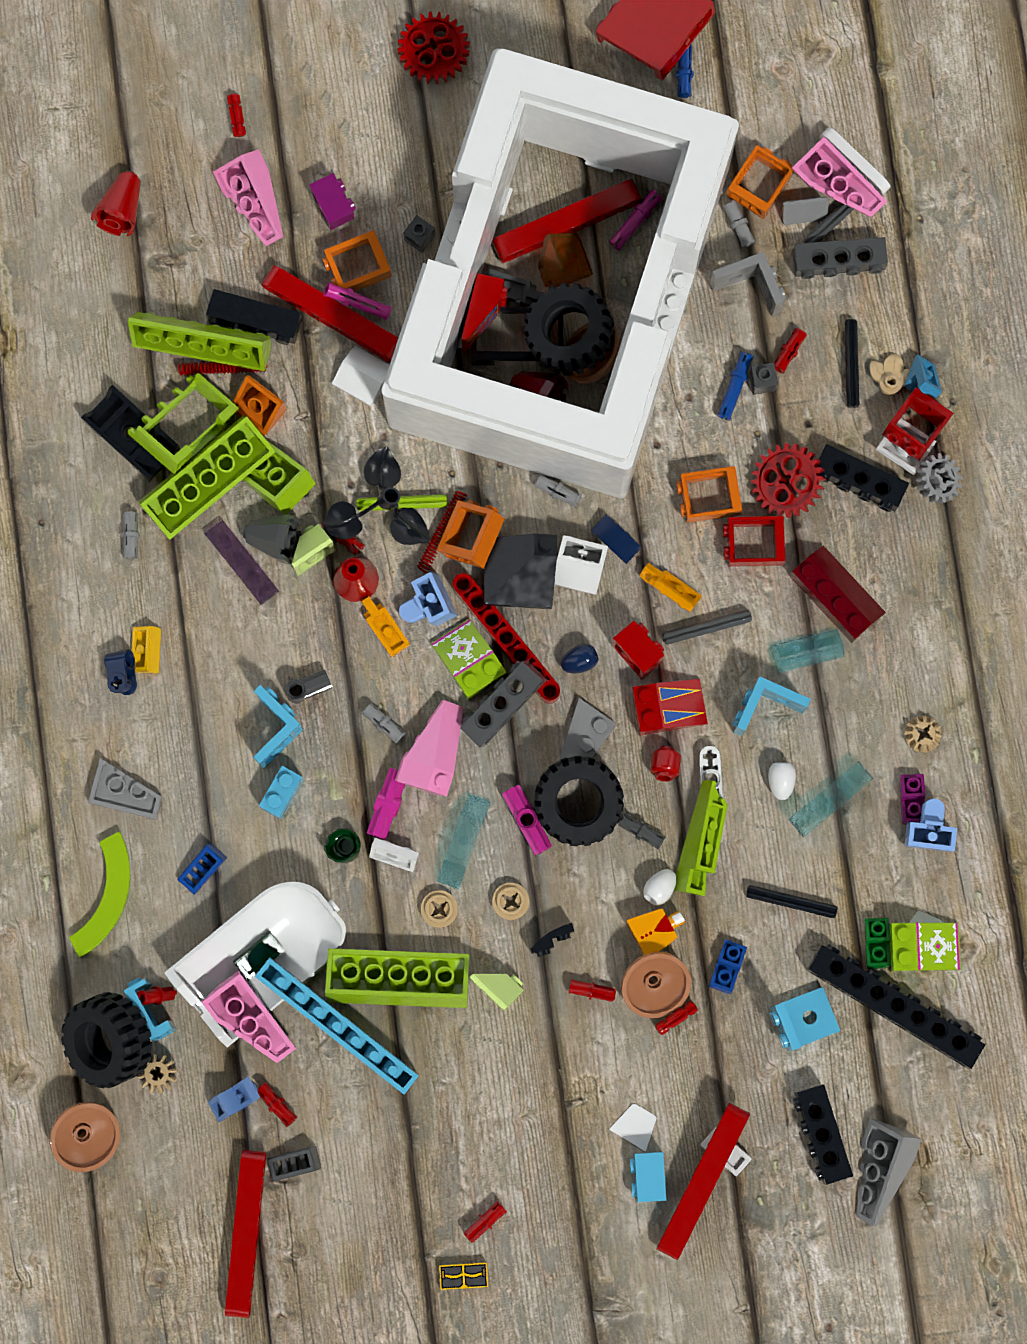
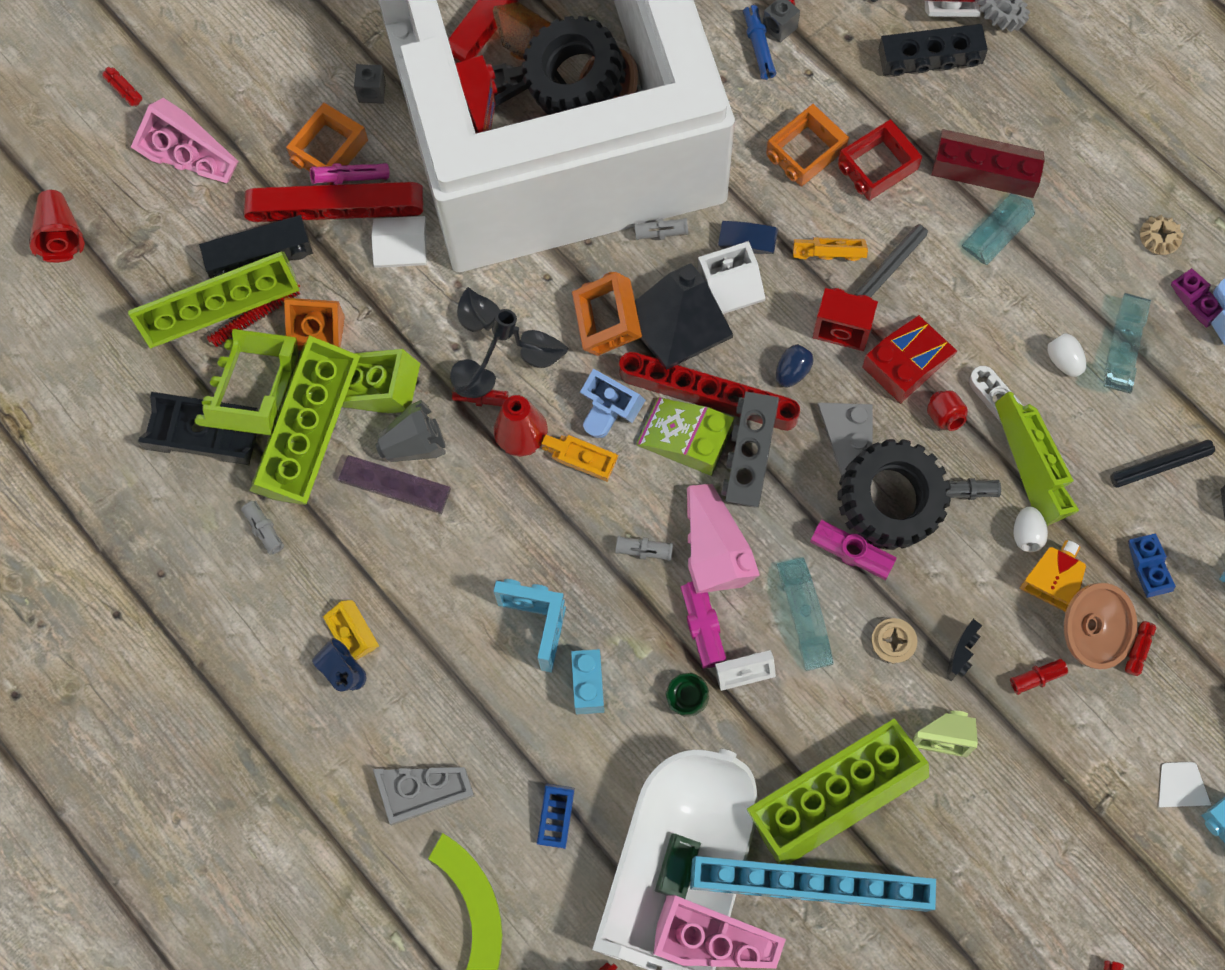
camera: 30 degrees left, 10 degrees down
dark grey piece [285,670,332,704] -> none
yellowish green slope [292,524,336,576] -> none
magenta brick [309,173,356,231] -> none
lime axle [356,494,447,511] -> none
red piece [417,491,467,574] -> none
tan gear [421,890,458,928] -> none
medium azure bracket [732,676,811,736] -> none
red gear [751,443,826,518] -> none

